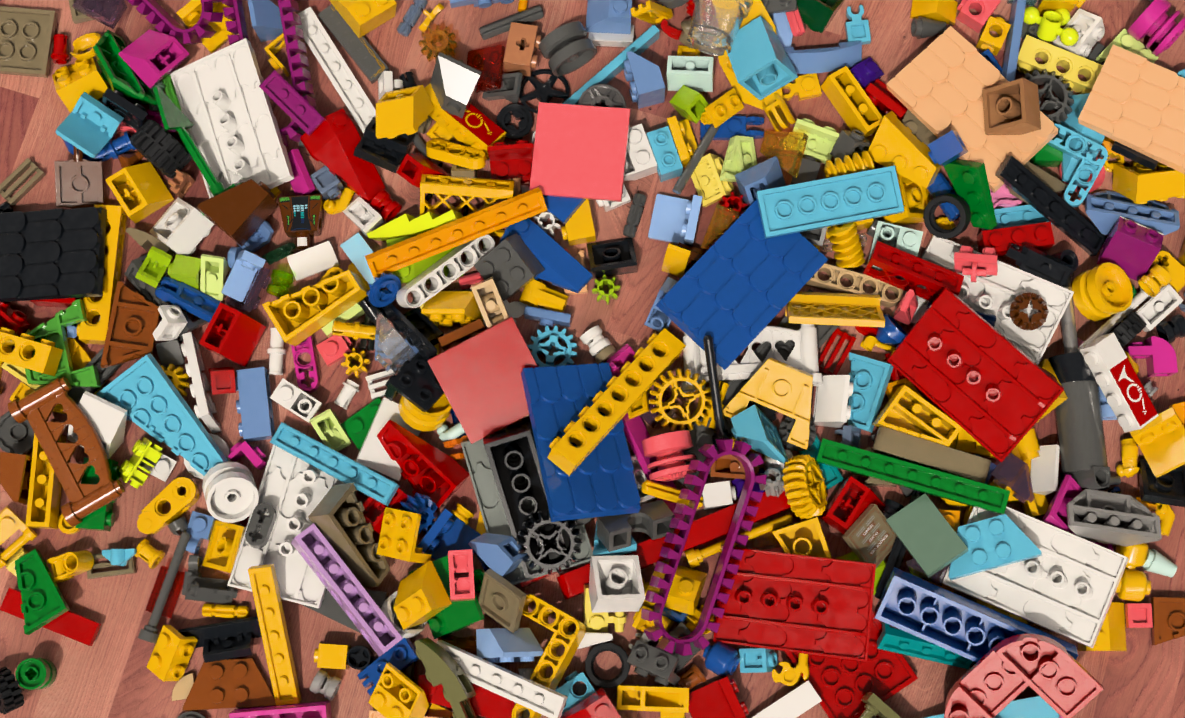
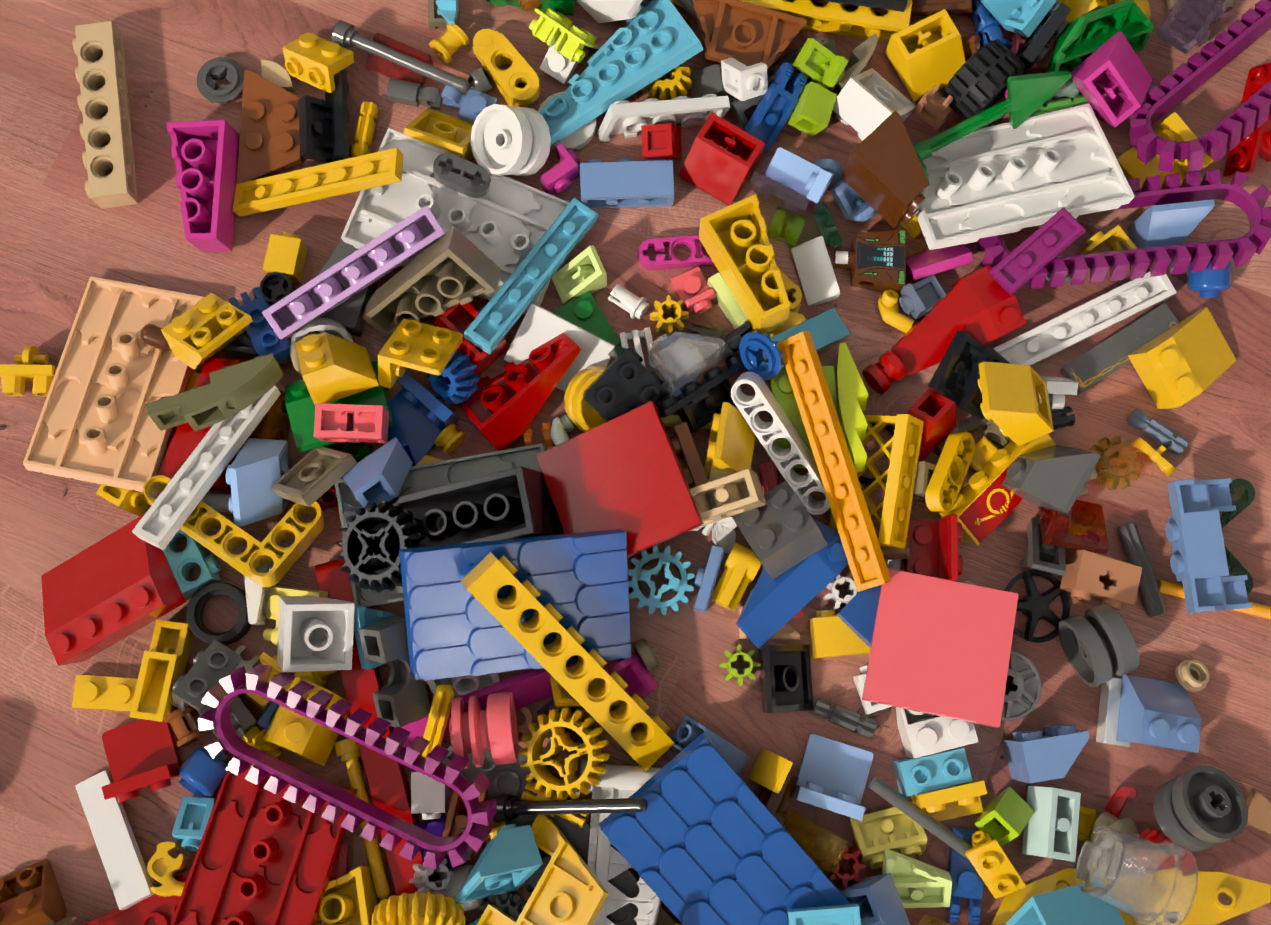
camera: 90 degrees right, 0 degrees up
dark grey hinge [185,576,238,604] -> none
yellowish green slope [200,254,230,301] -> none
white pin [267,328,286,375] -> none
white slope [270,379,322,423] -> none
light grey wheel [310,669,342,701] -> none
yellow pin [332,321,381,341] -> none
white slope [342,196,384,237] -> none
black gear [496,104,533,140] -> none
medium azure tile [563,25,660,105] -> none
white wheel [580,325,612,357] -> none
yellow tile [630,0,673,25] -> none

